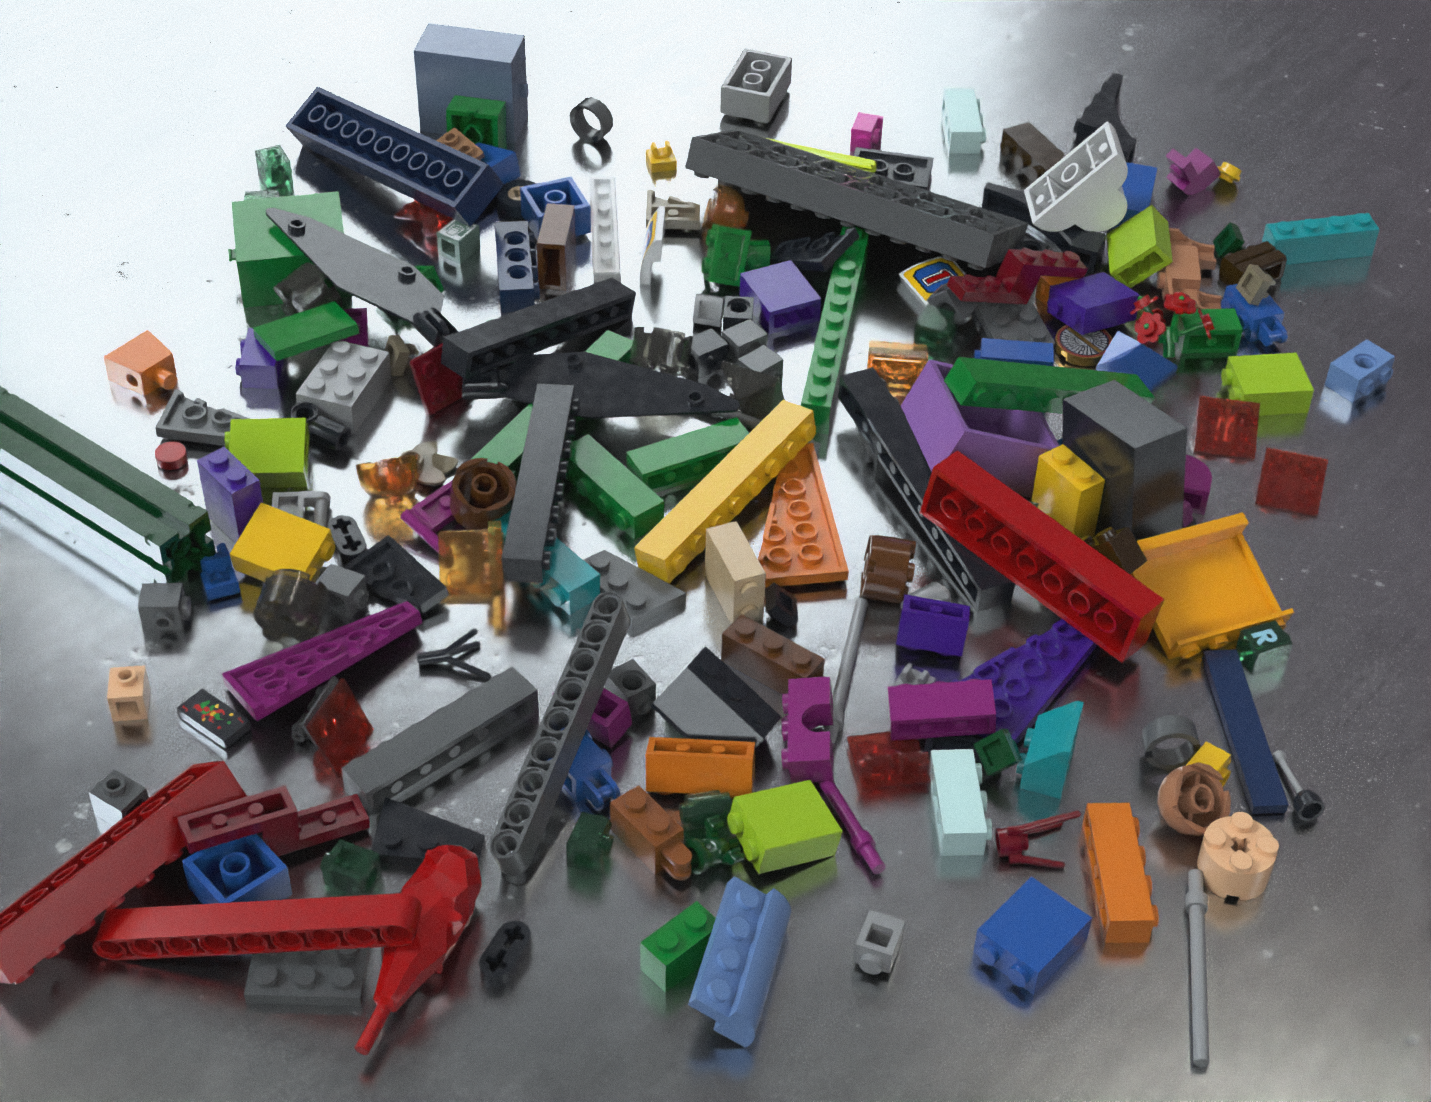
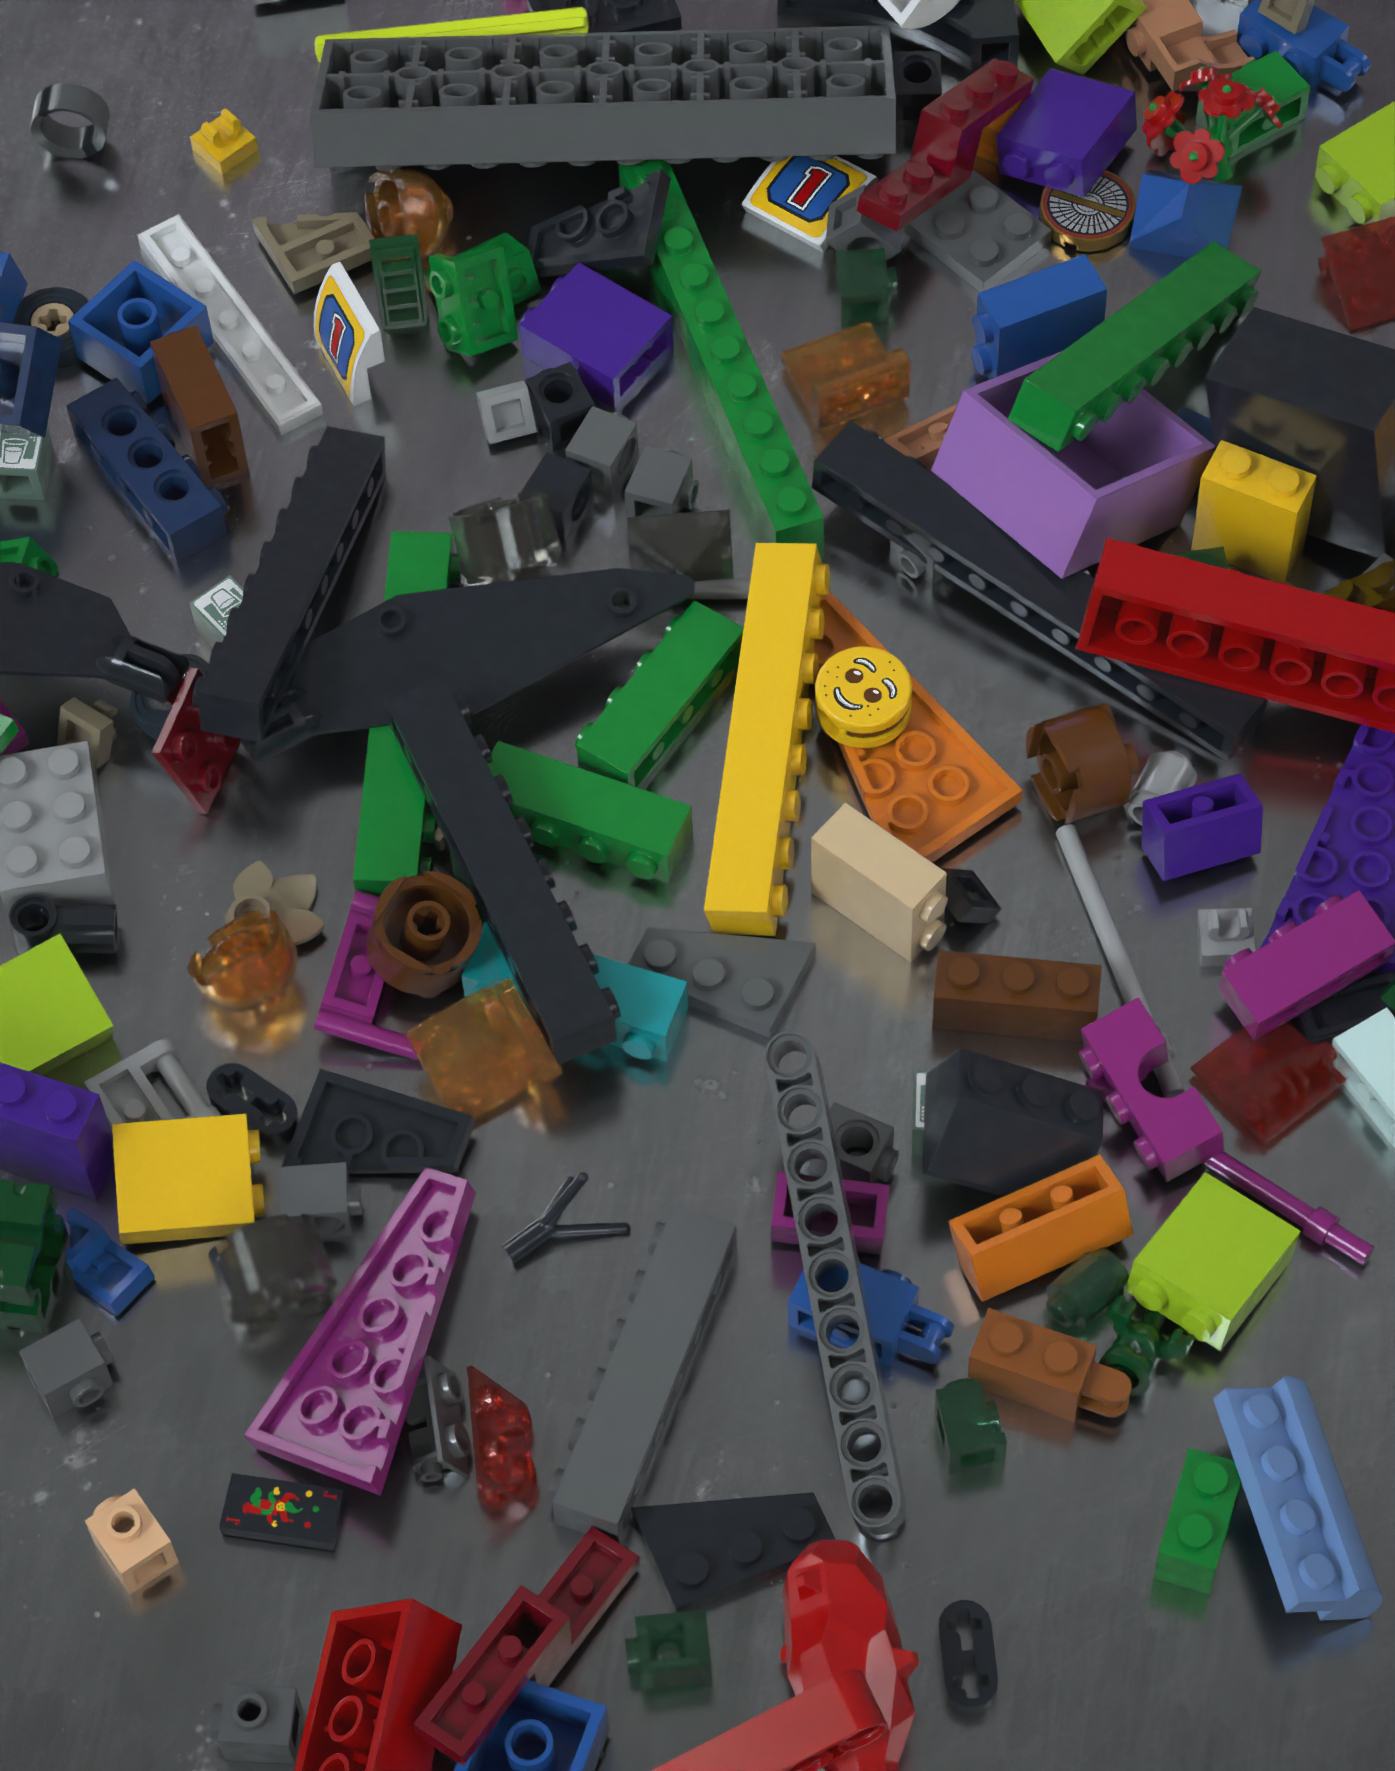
camera: 25 degrees left, 15 degrees up
none -> dark green slope [369,234,429,330]
none -> yellow head [815,646,912,748]

